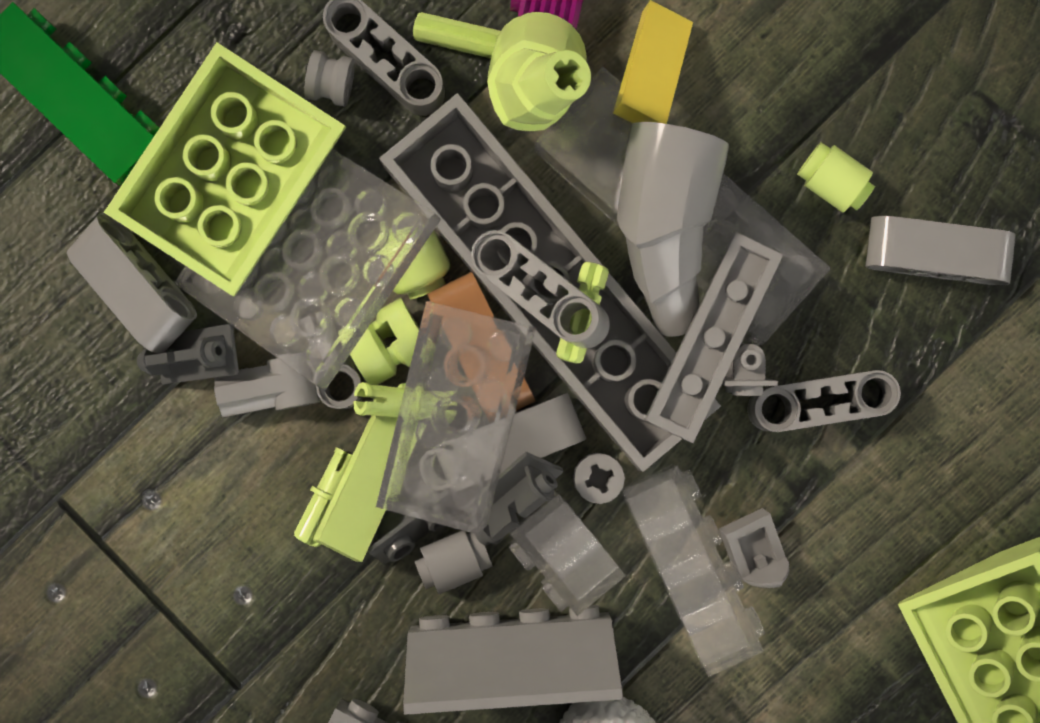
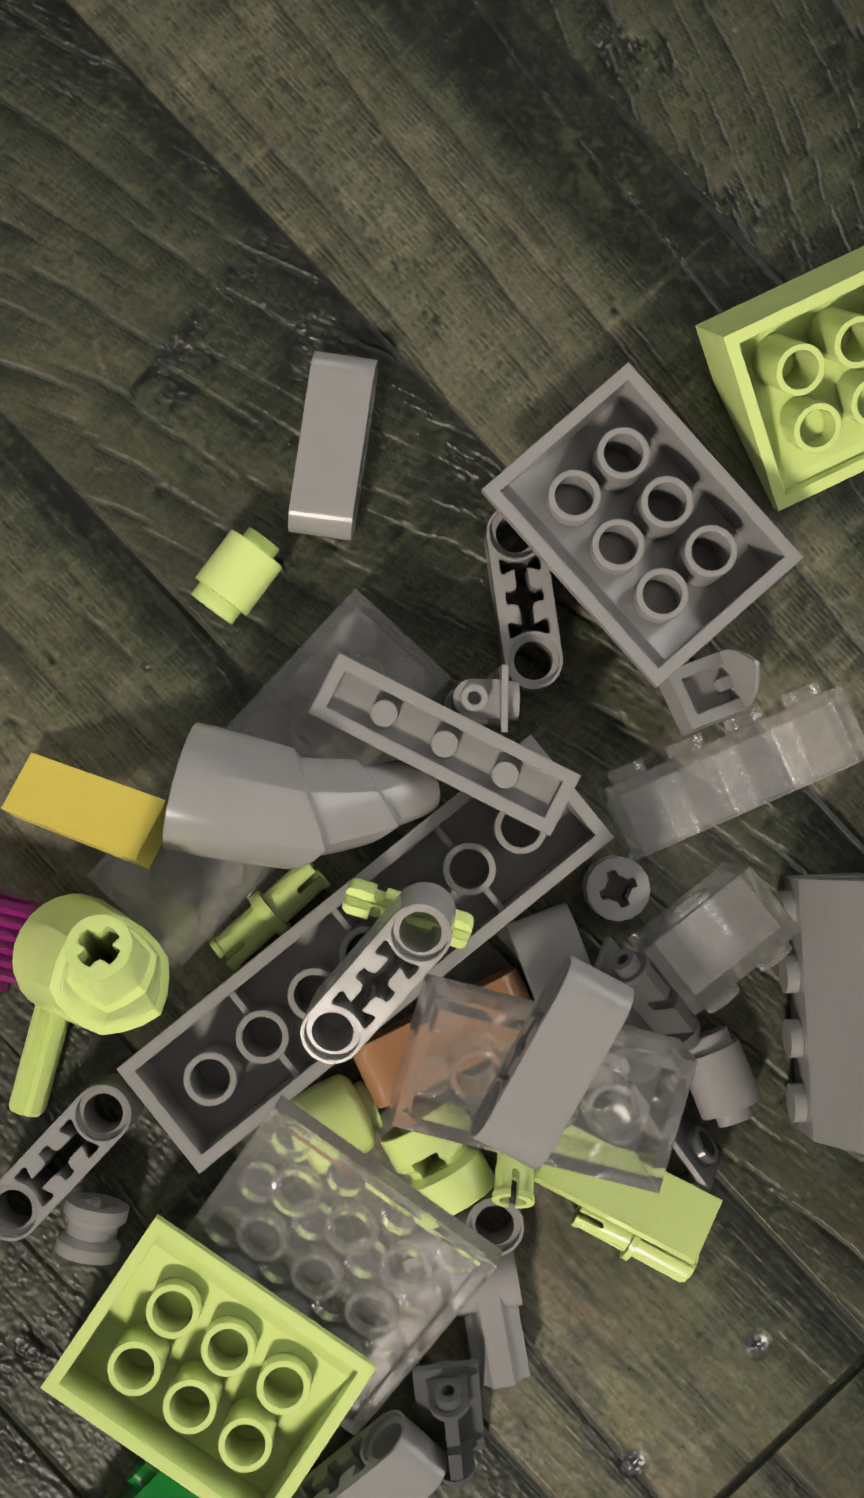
camera: 90 degrees left, 0 degrees up
none -> yellowish green pin [209,862,330,972]
none -> light grey beam [470,954,634,1170]
none -> light grey slope [481,362,803,688]

